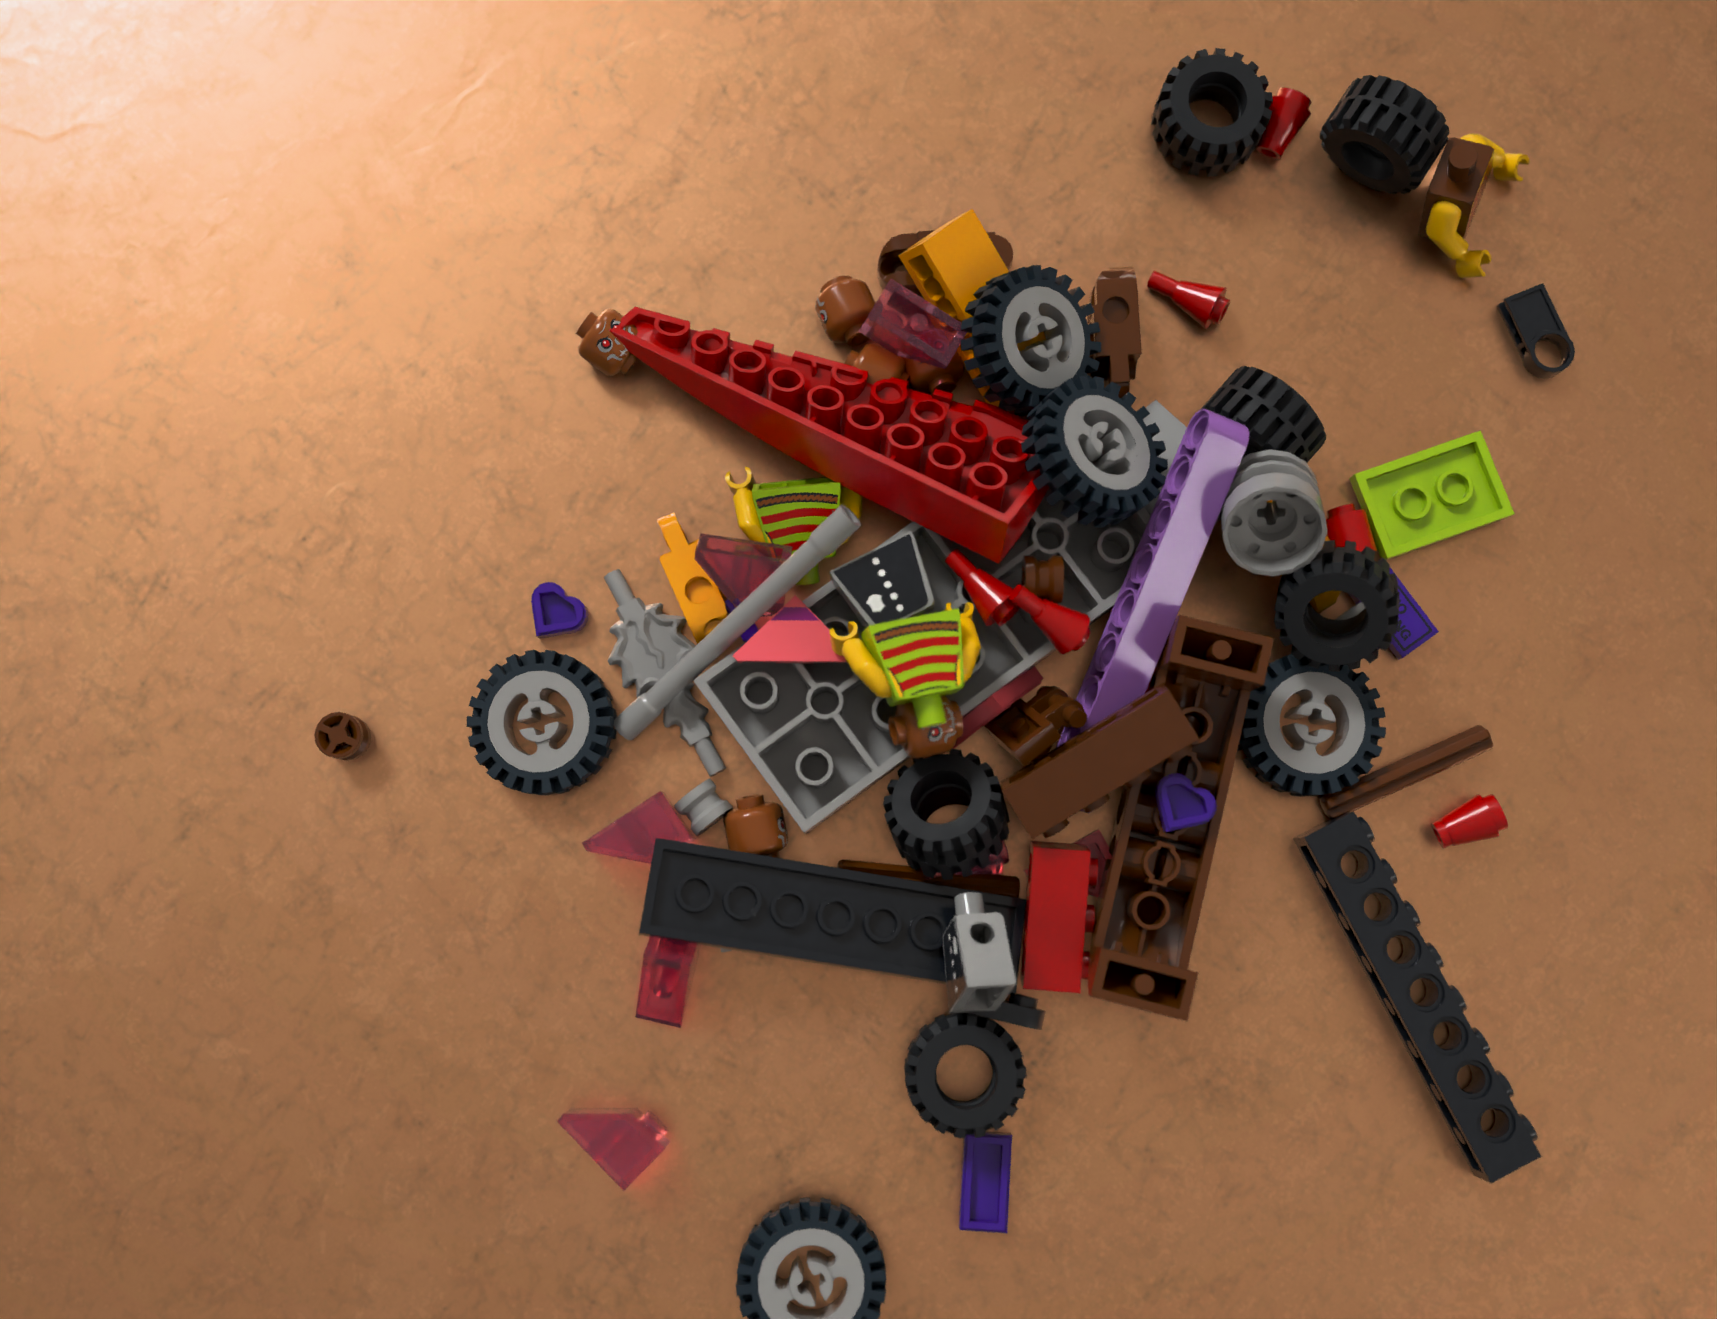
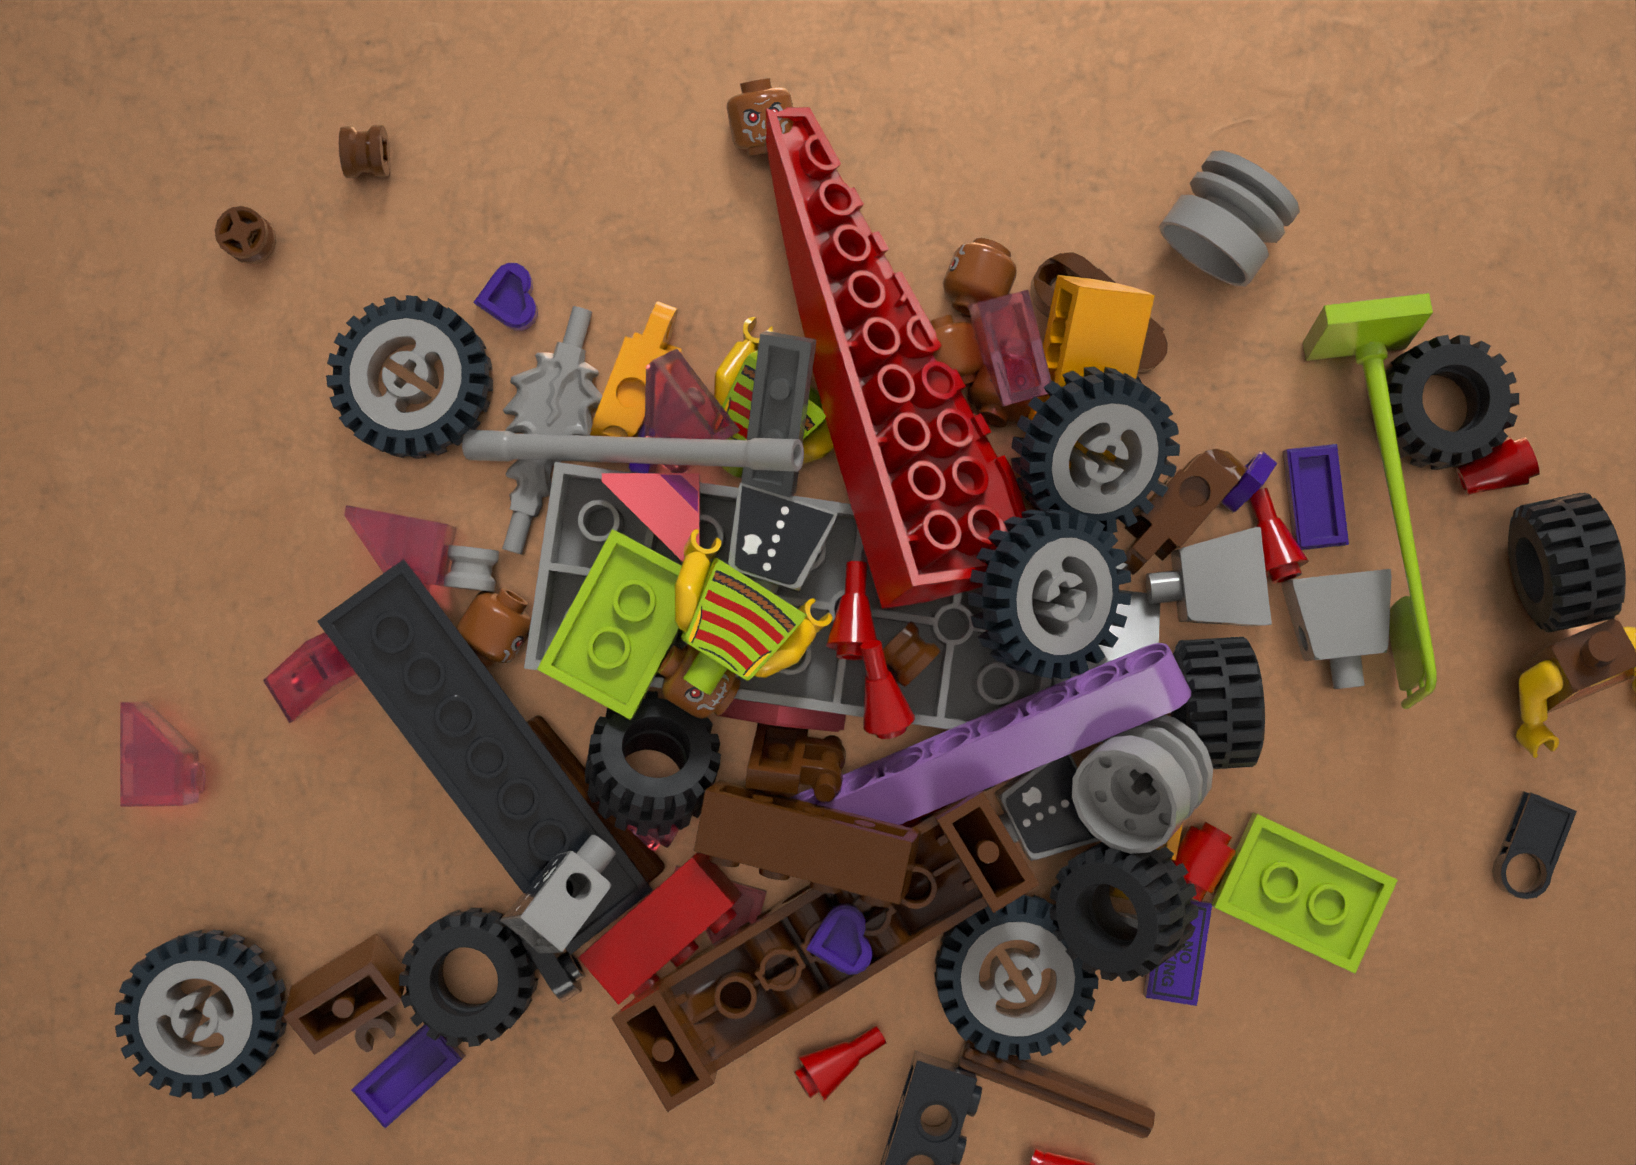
camera: 45 degrees right, 5 degrees up
none -> reddish brown brick [283,933,405,1055]
none -> reddish brown wheel [339,125,390,178]
none -> lime plate [537,529,682,720]
none -> dark grey plate [741,331,817,497]
none -> red cone [794,1026,887,1102]
none -> black torso [995,754,1100,861]
none -> light grey torso [1146,527,1272,627]
none -> light grey wheel [1159,150,1300,287]
none -> dark purple tile [1220,451,1277,513]
none -> light grey torso [1281,569,1392,689]
none -> dark purple tile [1283,444,1349,550]
none -> lime piece [1303,293,1437,709]

